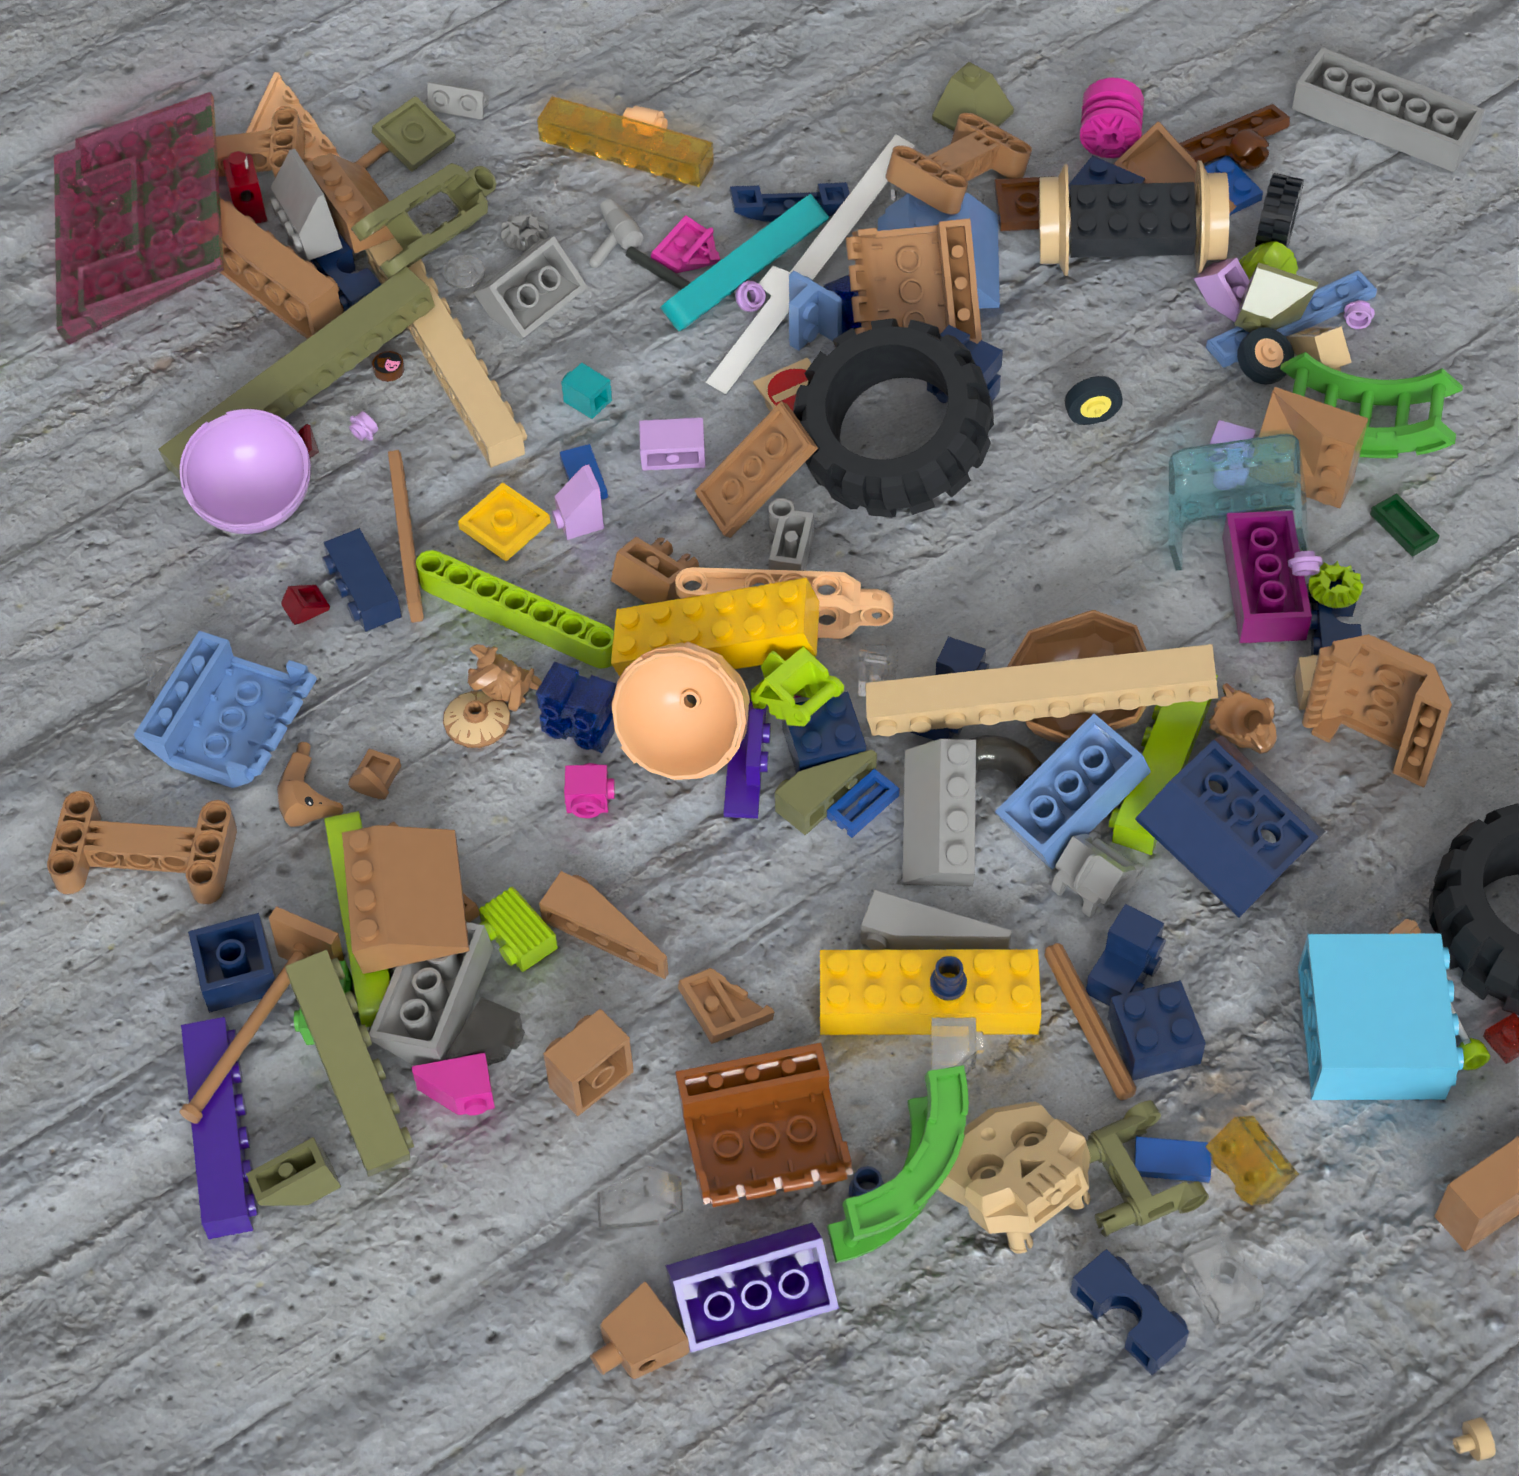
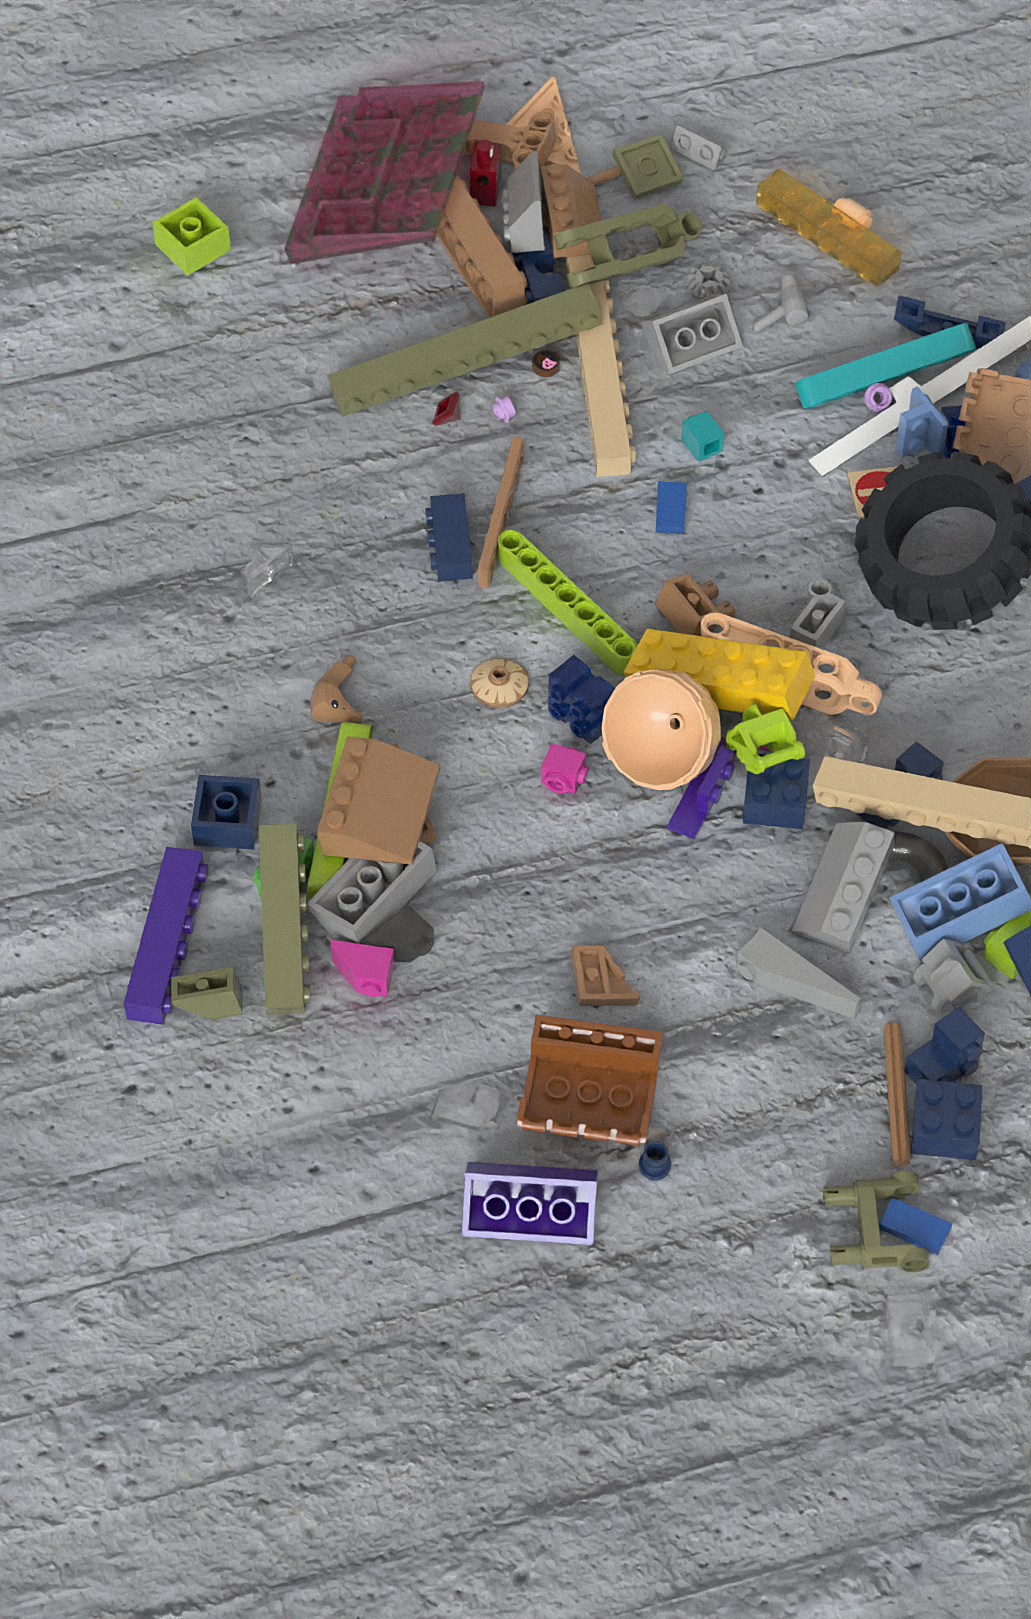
camera: 20 degrees right, 0 degrees up
medium nougat beam [47,791,237,904] -> none
medium blue slope [134,631,317,788] -> none
medium nougat tile [179,906,344,1124] -> none
lavender piece [180,409,311,534] -> none
dark red slope [281,584,330,625] -> none
medium nougat tile [348,748,401,799] -> none
yellow plate [458,482,551,562] -> none
medium nougat hair [467,644,543,711] -> none
lime brick [479,886,558,972] -> none
medium nougat slope [539,871,669,979] -> none
medium nougat brick [543,1008,634,1117] -> none
lavender slope [552,464,604,540] -> none
medium nougat torso [590,1281,690,1379] -> none
pearl dark grey bar [626,246,691,290] -> none
lavender brick [639,418,705,471] -> none
dark pink slope [651,215,720,273] -> none
medium nougat tile [695,401,818,538] -> none
olive slope [775,749,877,835] -> none
yellow brick [820,949,1041,1035] -> none
blue tile [827,768,900,838] -> none
bright green fence [827,1065,969,1263] -> none
dark blue piece [930,956,967,1001] -> none
clear slope [930,1018,983,1076] -> none
tan brick [938,1101,1091,1254] -> none
dark blue arch [1070,1249,1189,1376] -> none
clear yellow brick [1205,1116,1299,1205] -> none

